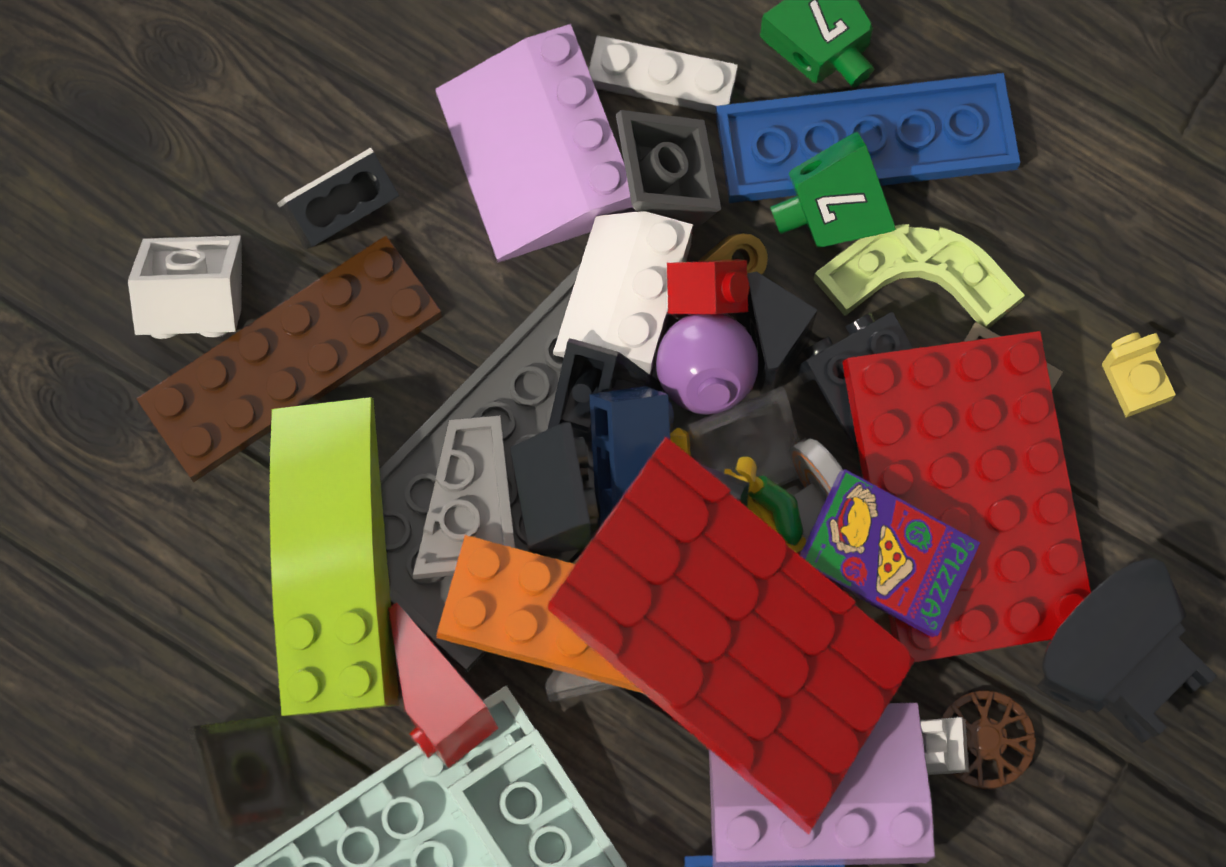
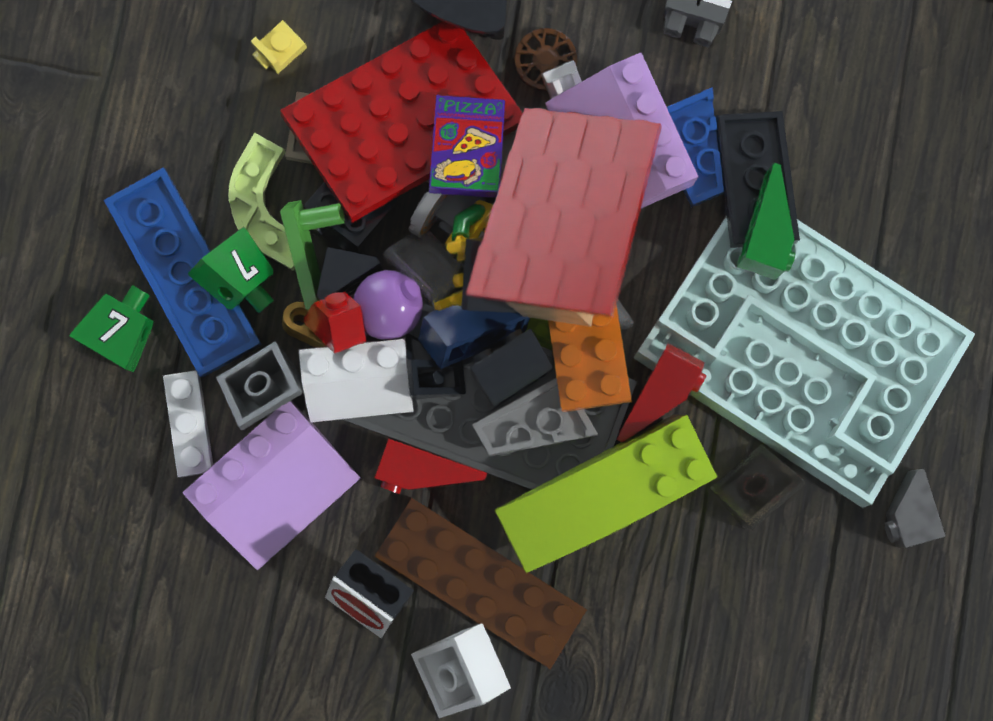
camera: 110 degrees left, 10 degrees up
none -> bright green piece [280,200,345,310]
none -> red slope [375,439,487,494]

